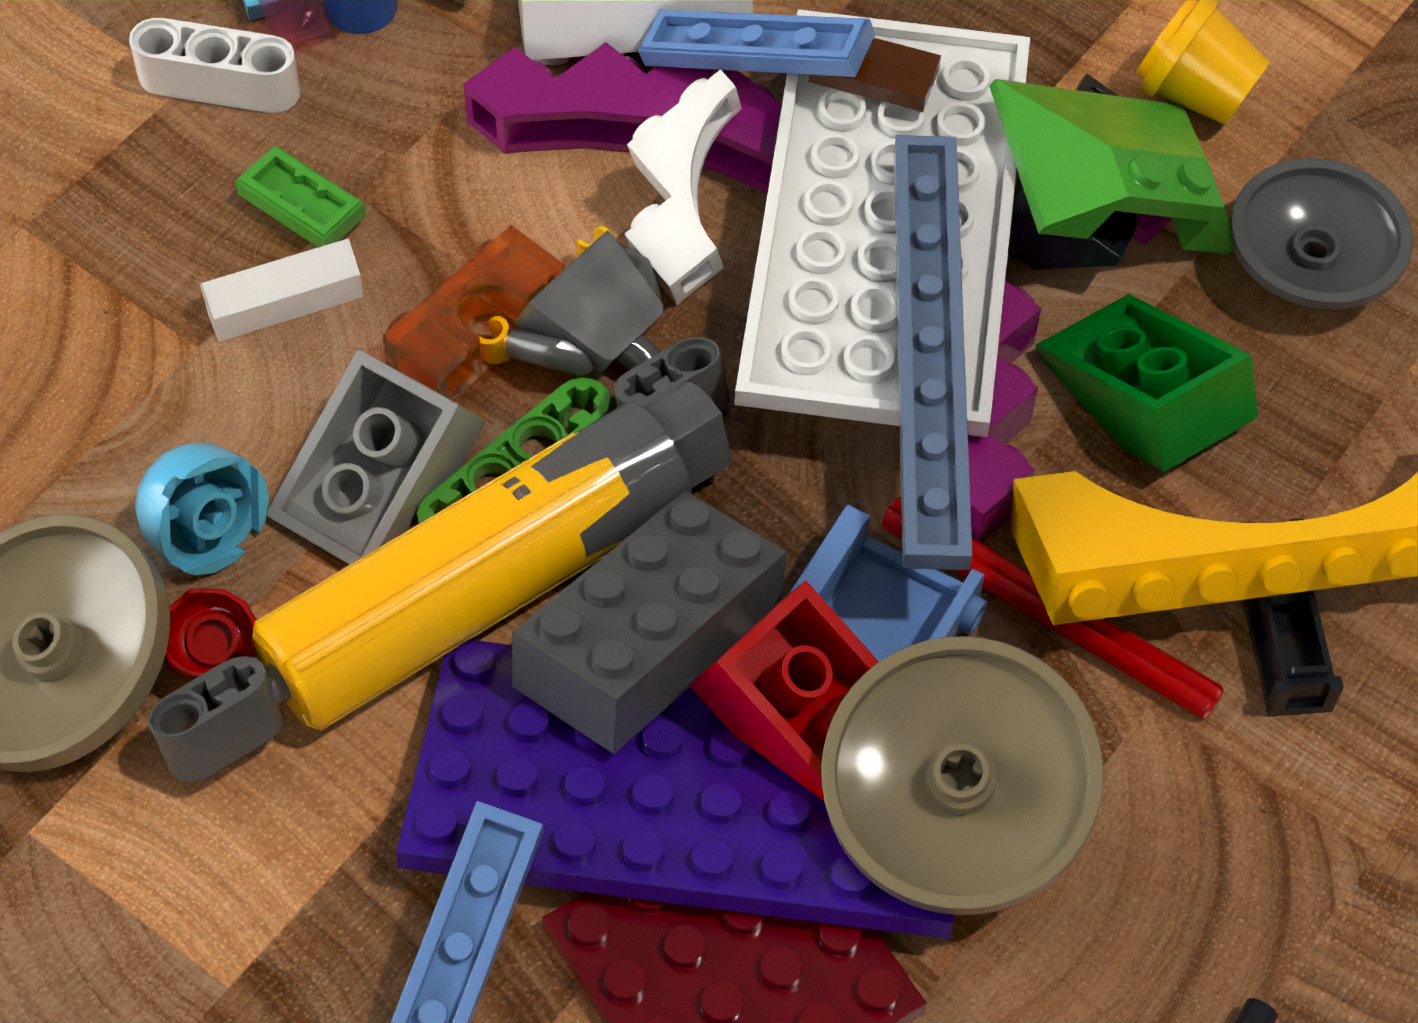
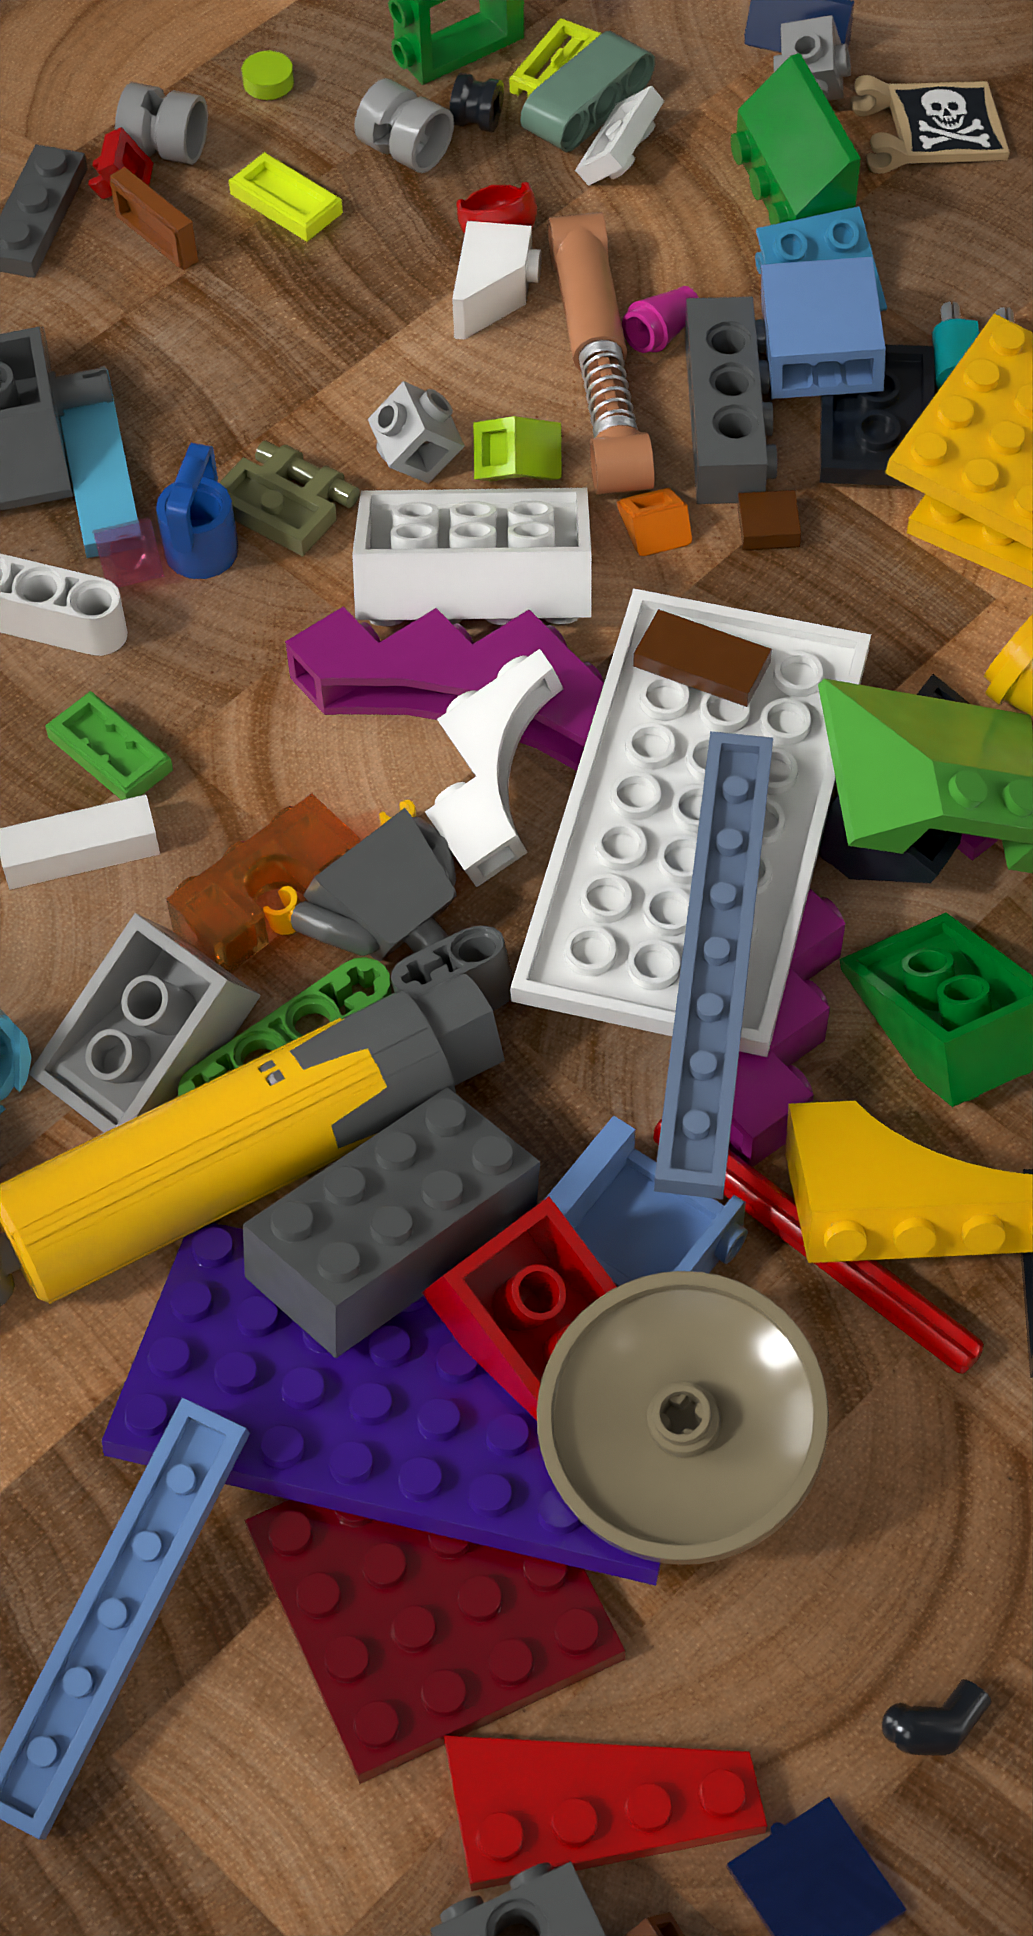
camera: 10 degrees right, 0 degrees up
medium blue tile [638,10,875,77] -> none

